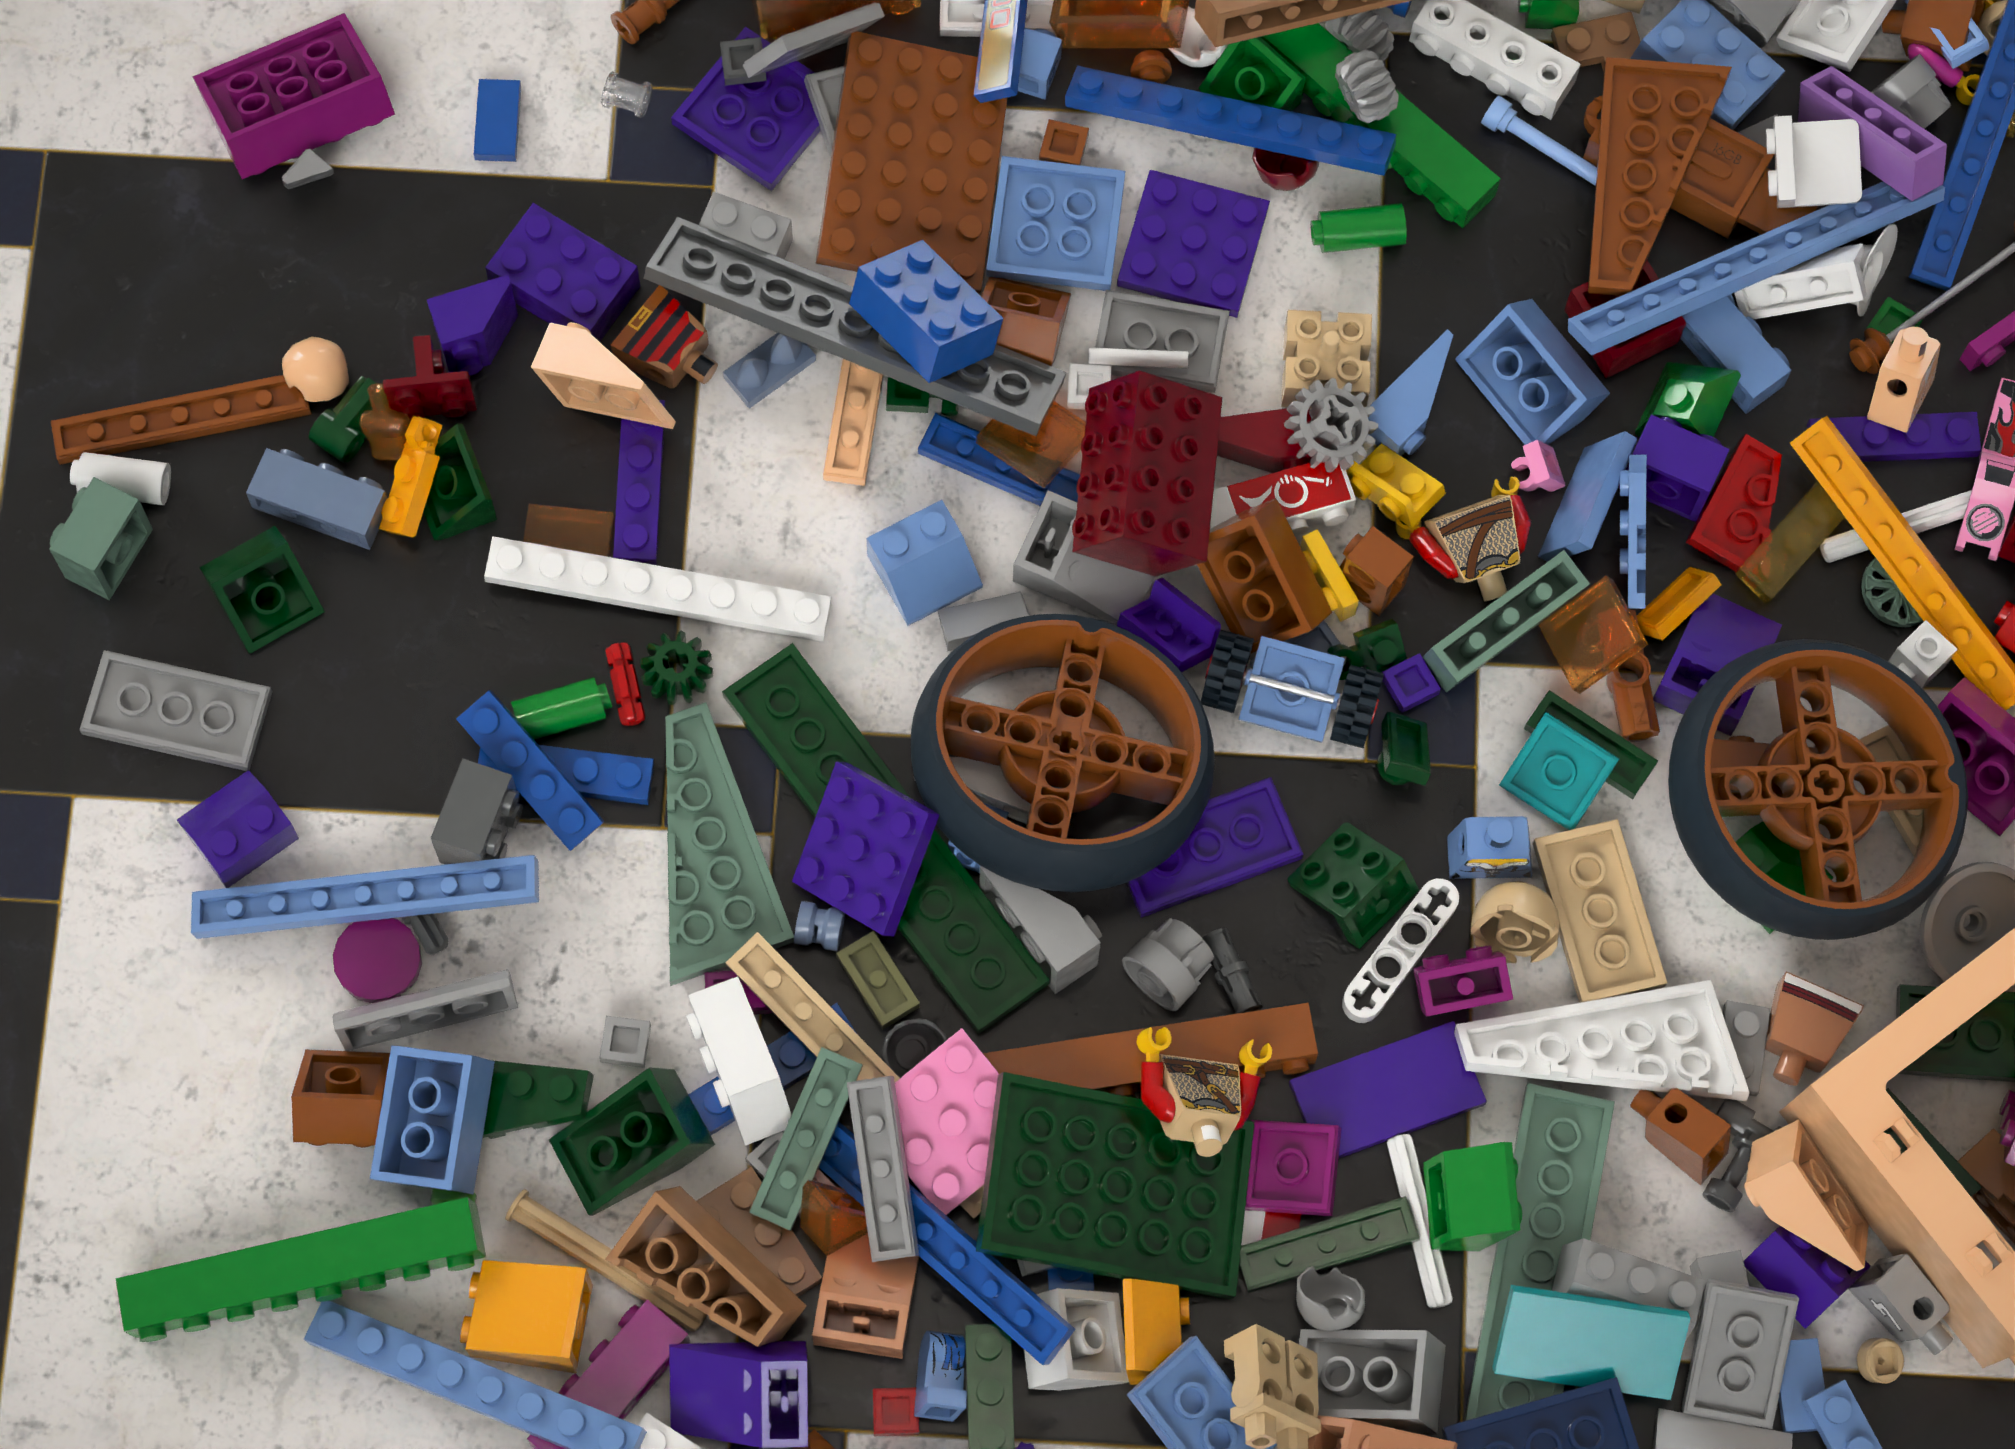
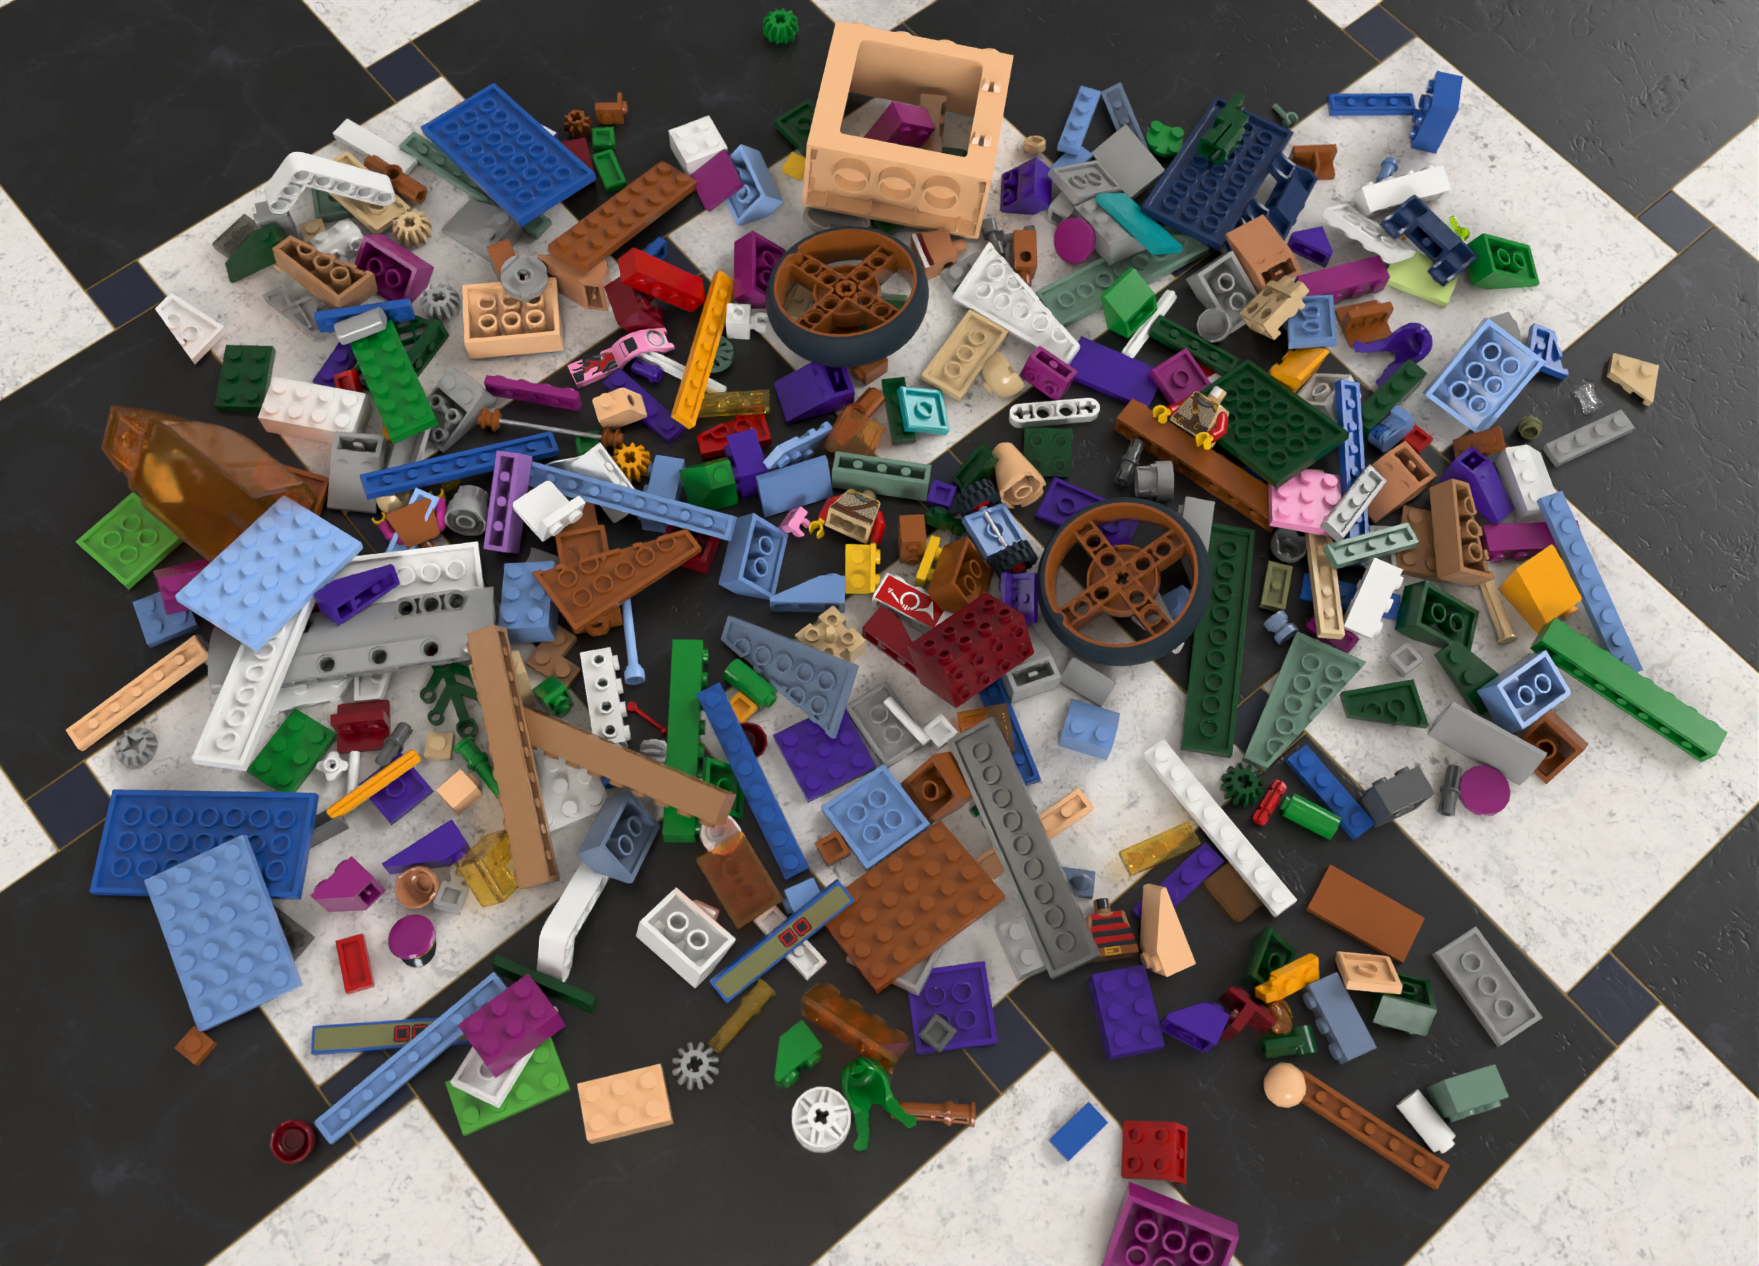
camera: 135 degrees left, 5 degrees down
dark purple slope [177,770,299,888] -> none
medium blue plate [191,855,539,939] -> none
light grey slope [282,148,334,189] -> none
blue plate [456,690,605,851] -> none
clear bush [601,71,653,119] -> none
light grey tile [743,2,885,78] -> none
dark purple plate [792,761,939,936] -> none
clear orange slope [800,1180,868,1256] -> none
blue brick [849,240,1003,383] -> none
dark orange plate [1130,50,1172,84] -> none
light grey gear [1284,378,1378,473] -> none
light grey gear [1335,49,1399,123] -> none
medium blue torso [1447,816,1532,879] -> none
light orange tile [1637,567,1721,641] -> none
light nougat slope [1744,1119,1869,1271] -> none
light grey torso [1848,1254,1954,1355] -> none
none -> light orange gear [611,442,651,483]
none -> red hinge [627,702,668,736]
none -> dark purple pin [631,359,663,383]
none -> sand blue wing [721,616,859,738]
none -> light orange plate [730,691,758,723]
none -> light nougat cone [993,442,1046,509]
none -> magenta tile [1054,217,1096,264]
none -> clear yellow plate [1118,821,1201,877]
none -> red bracket [1121,1121,1188,1185]
none -> dark orange tile [1306,864,1425,965]
none -> light nougat tile [1335,951,1403,994]
none -> dark green wing [1339,679,1429,729]

